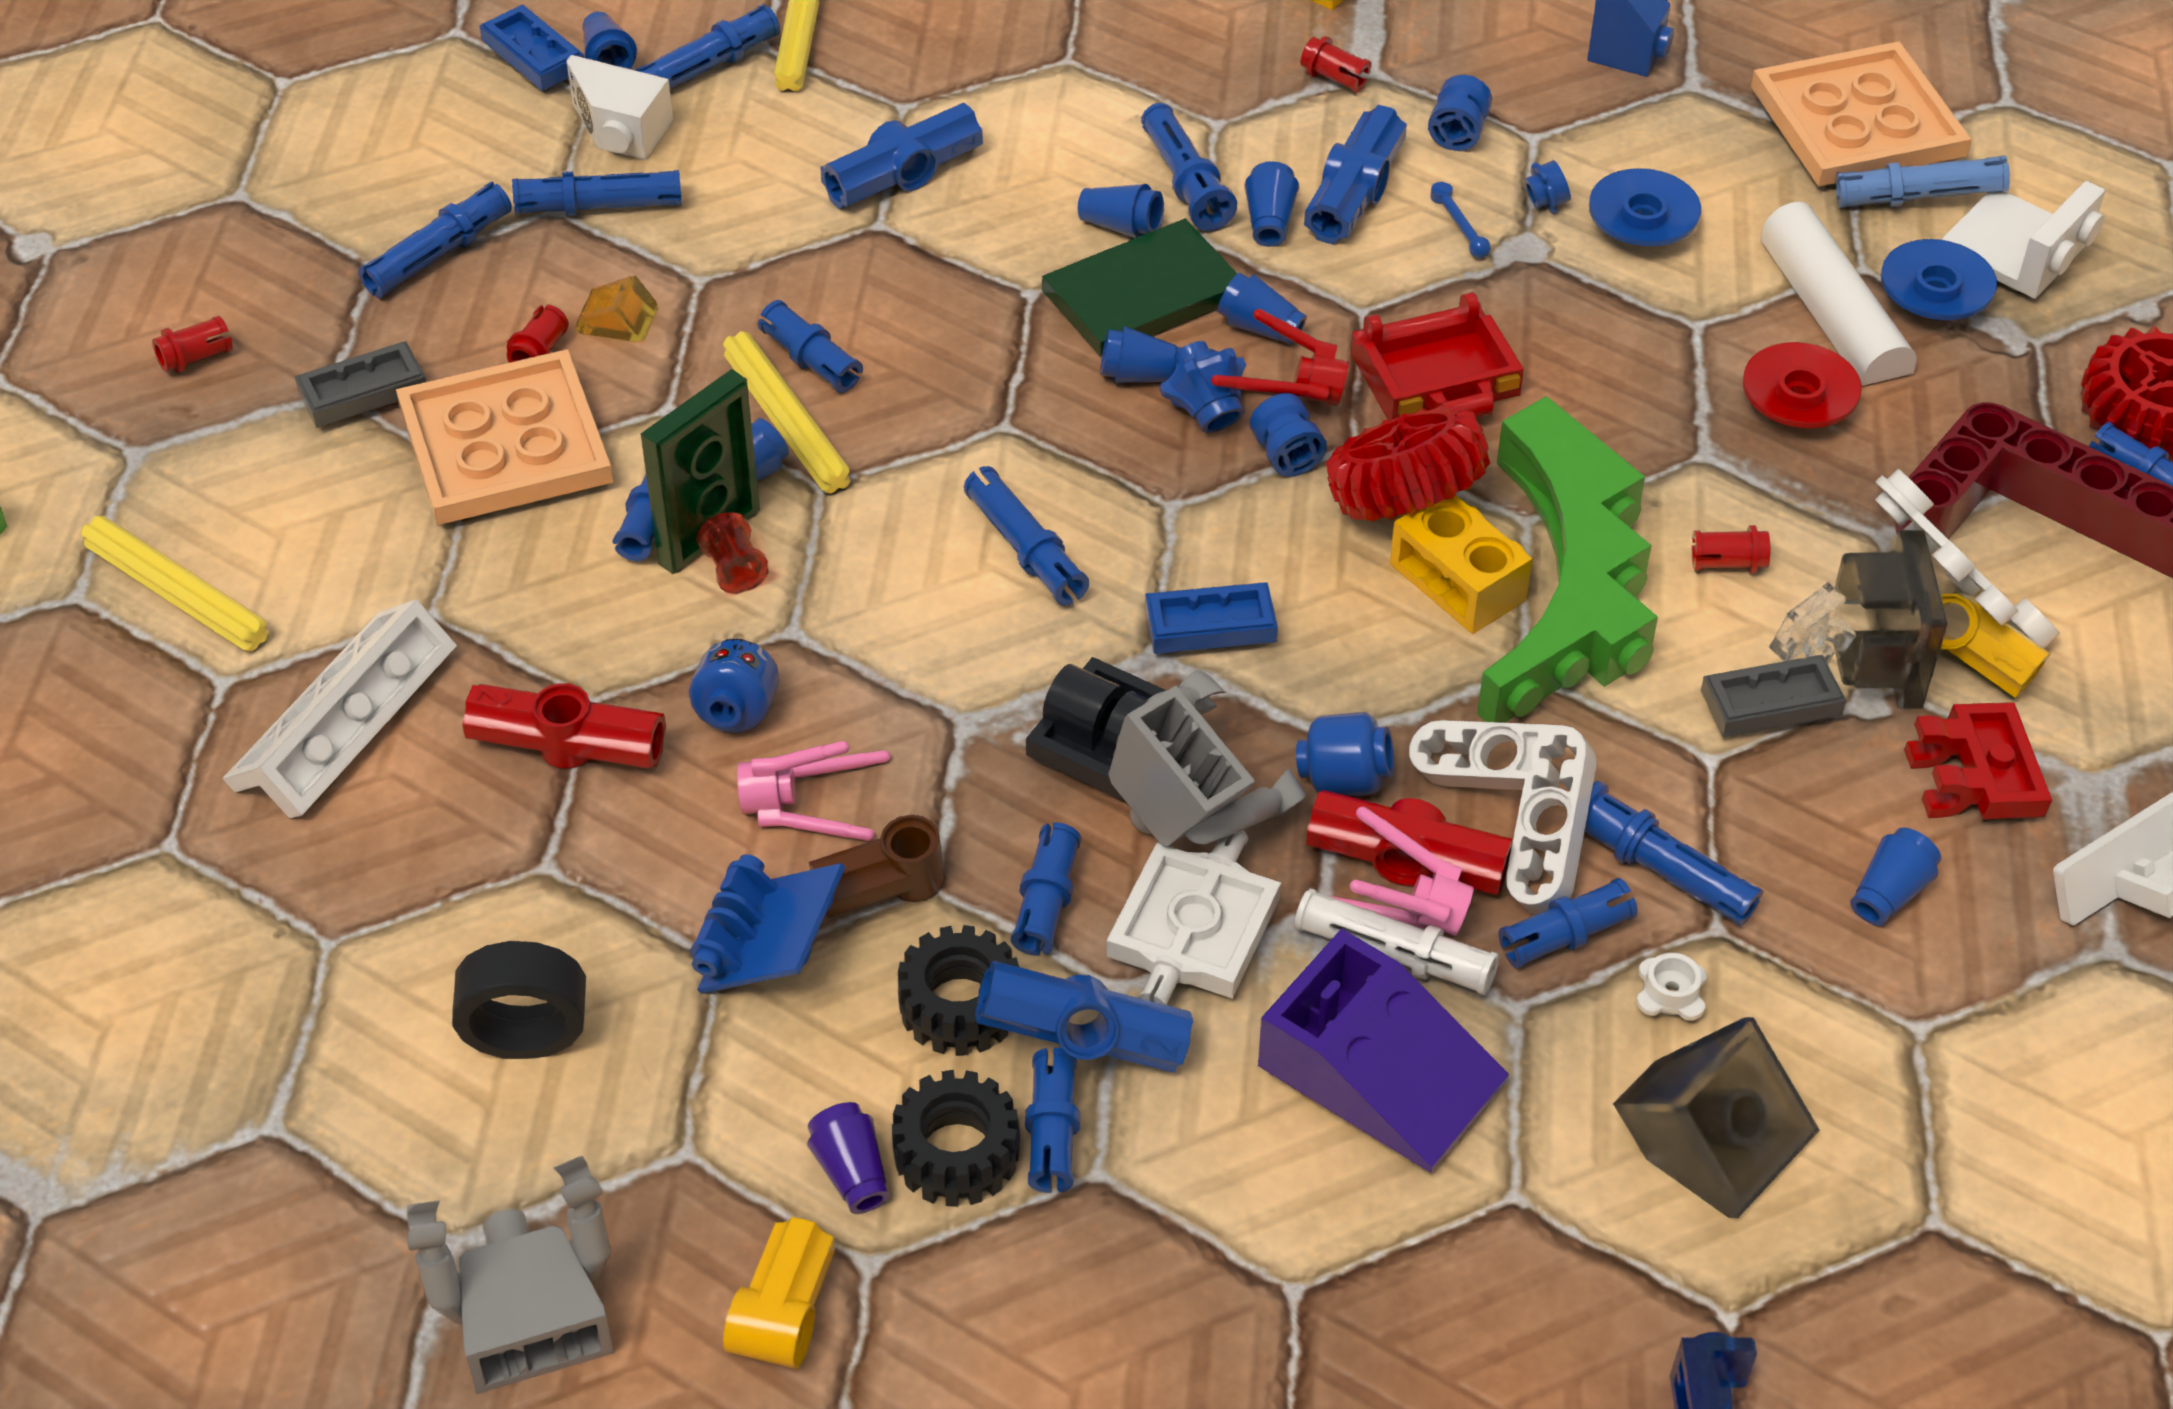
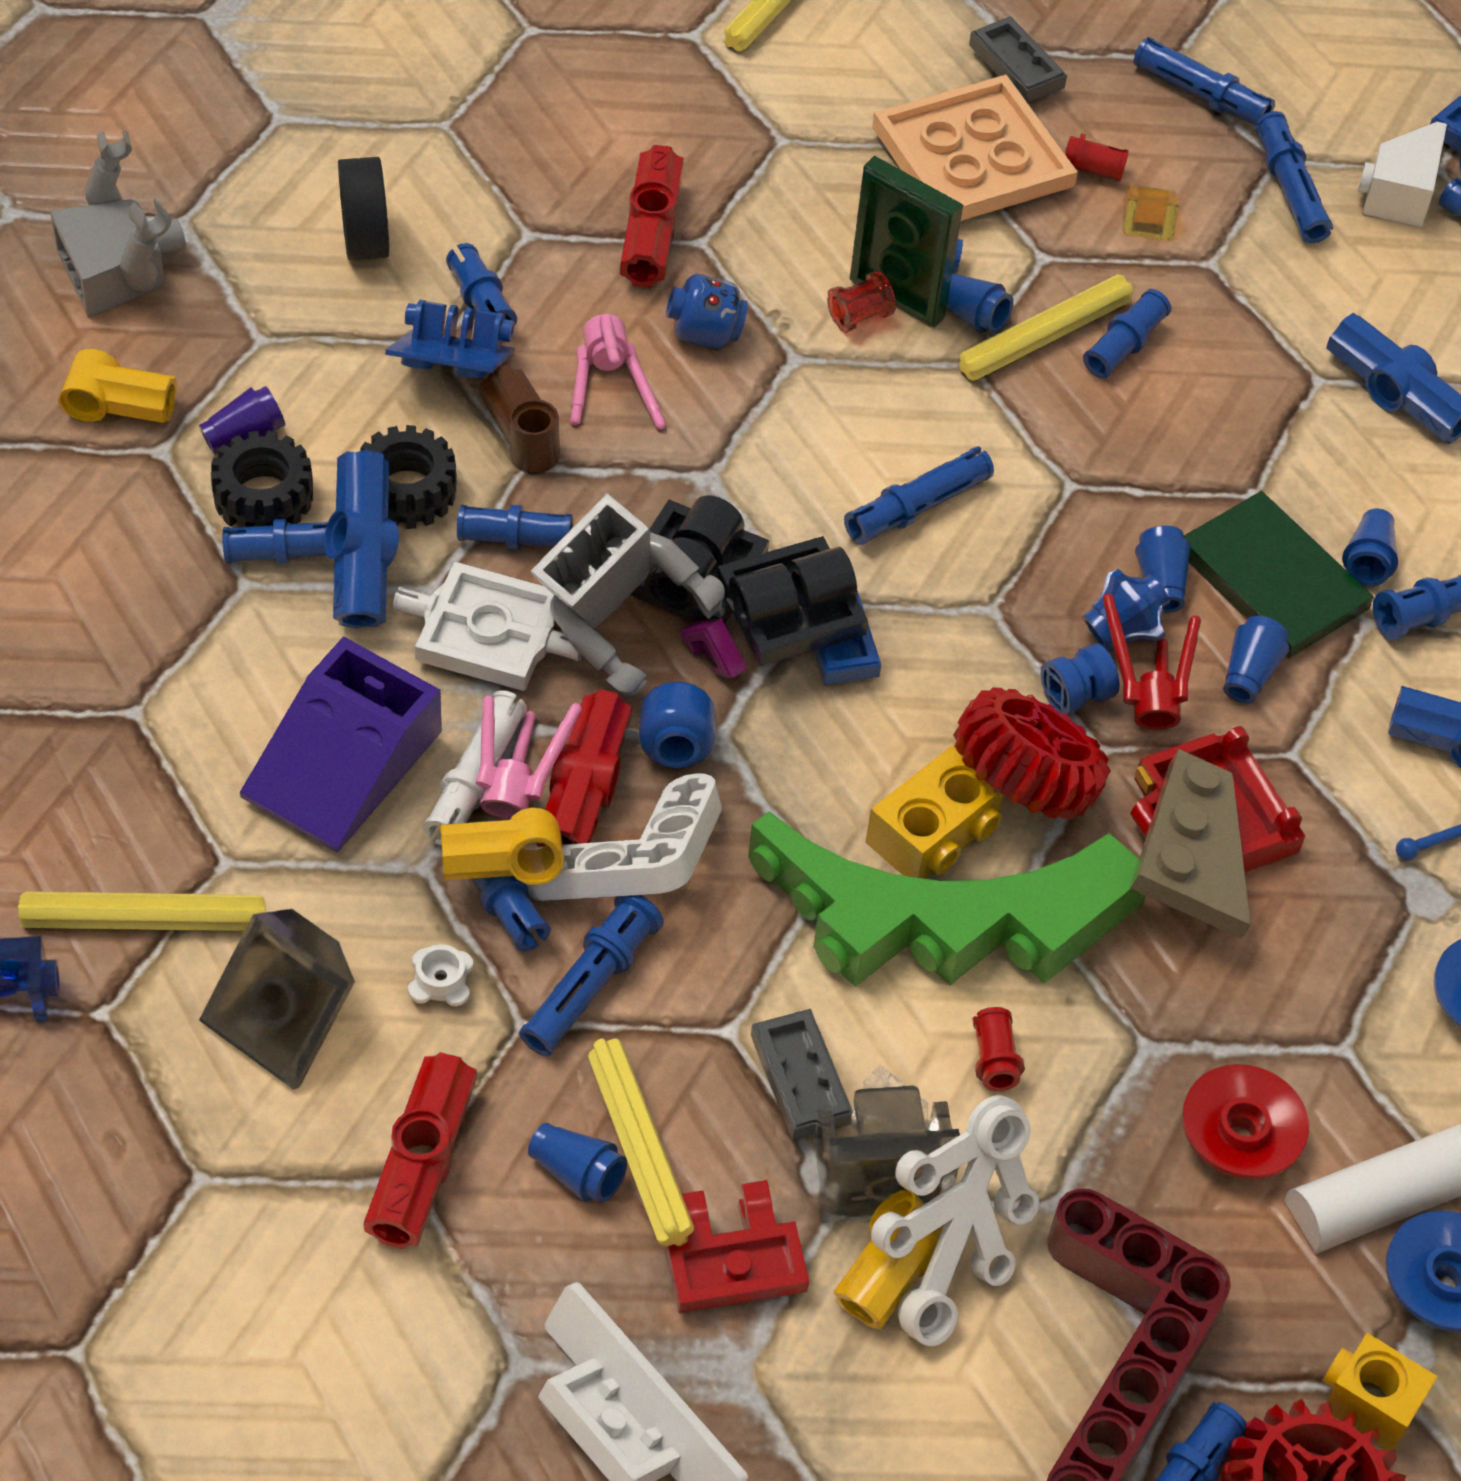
camera: 80 degrees right, 5 degrees up
white fence [222,599,457,818] -> none
blue cone [1244,161,1299,247] -> none
none -> light yellow axle [18,891,266,931]
none -> red piece [363,1052,477,1249]
none -> yellow piece [440,807,564,885]
none -> blue pin [446,243,517,325]
none -> light yellow axle [588,1038,694,1247]
none -> magenta tile [680,618,747,678]
none -> black plate [717,536,868,666]
none -> dark tan wing [1130,749,1251,939]
none -> yellow brick [1322,1333,1438,1450]

